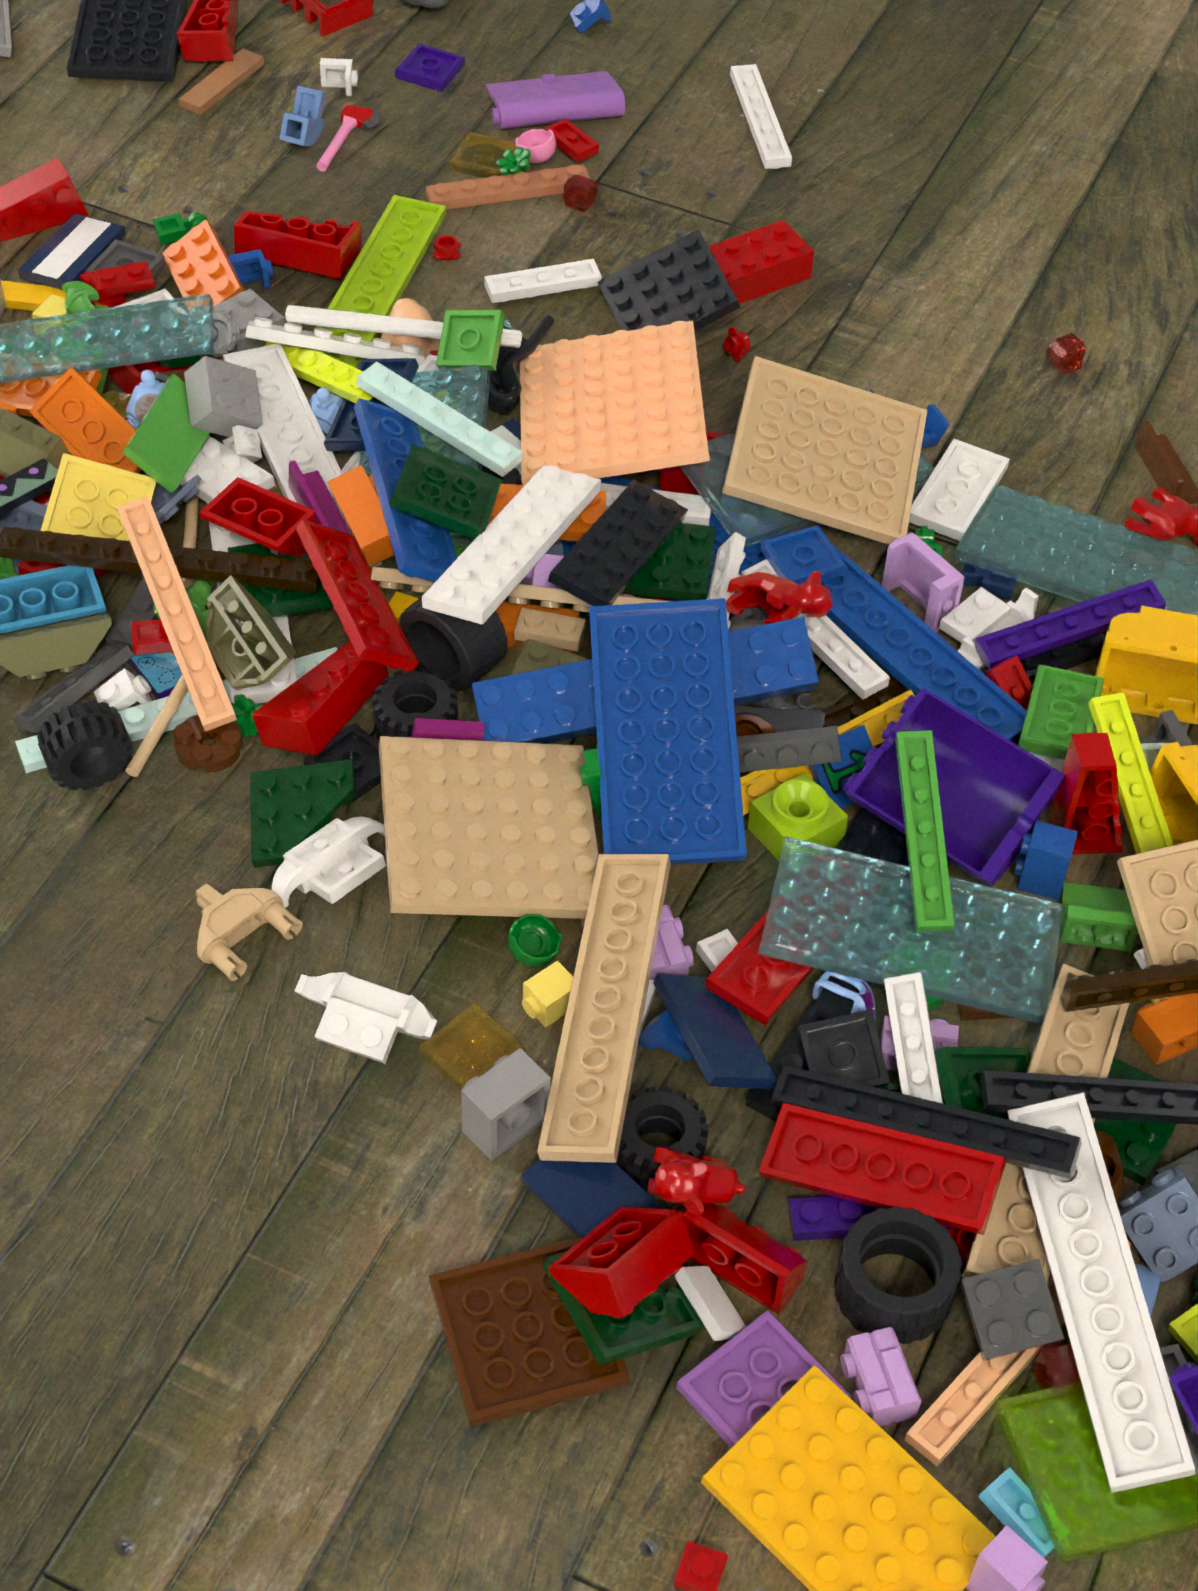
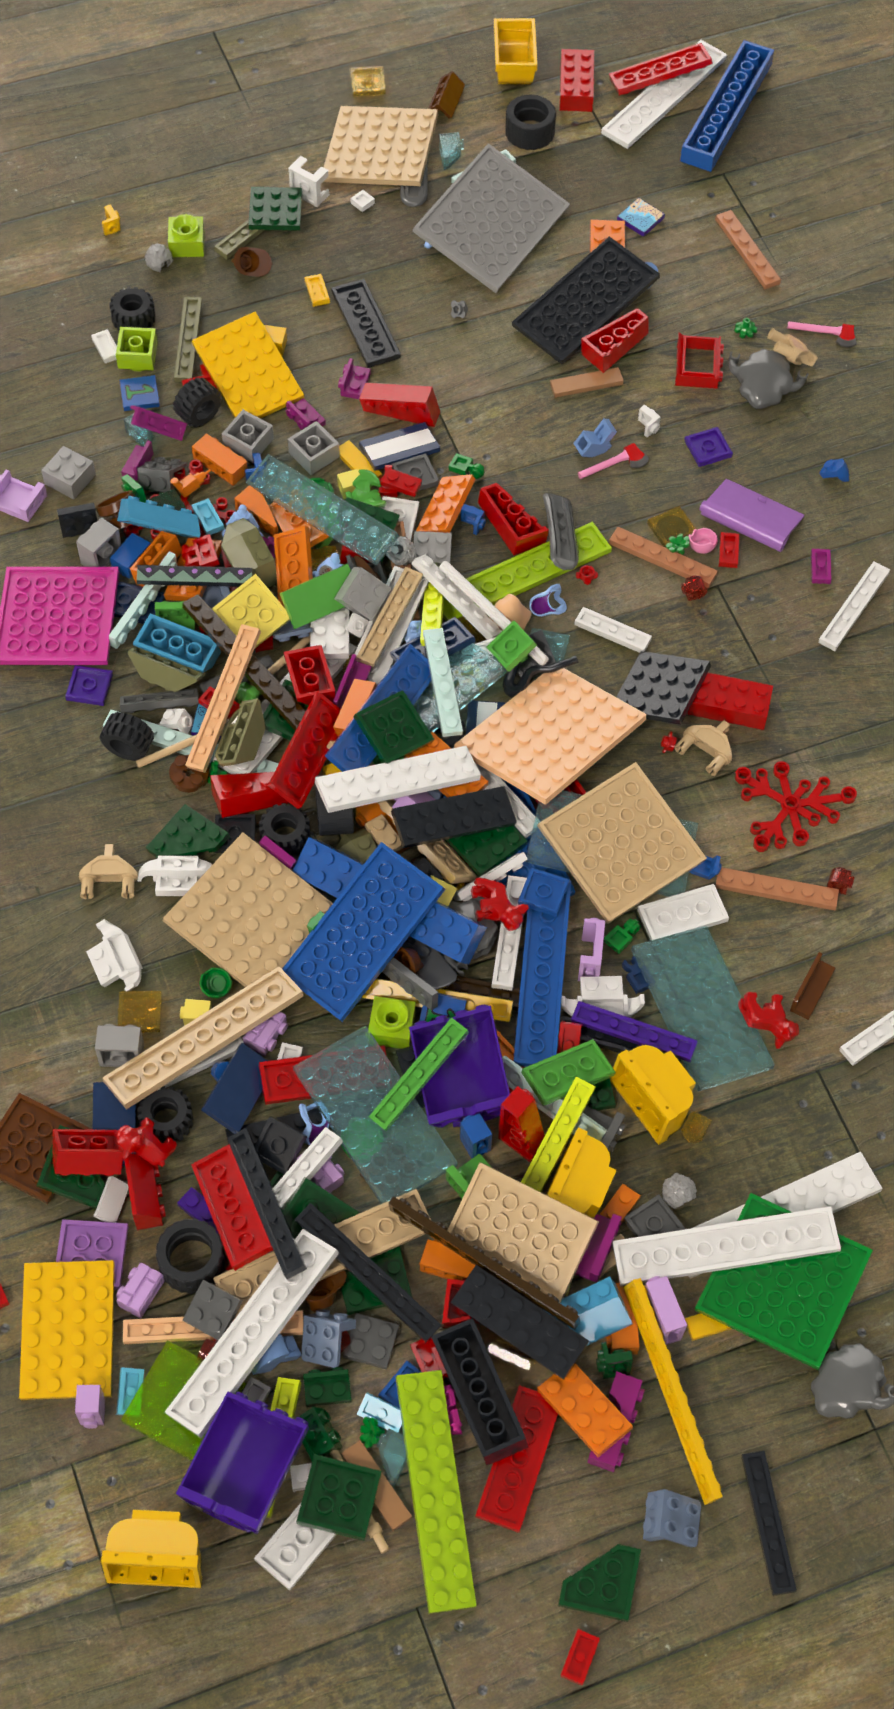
camera: 45 degrees right, 10 degrees up
none -> tan plate [357,567,423,668]
none -> light blue piece [529,584,567,617]
none -> dark grey piece [542,493,579,570]
none -> tan connector [674,721,732,776]
none -> nougat plate [715,867,839,911]
none -> red plant [735,761,857,852]
none -> magenta plate [811,549,831,584]

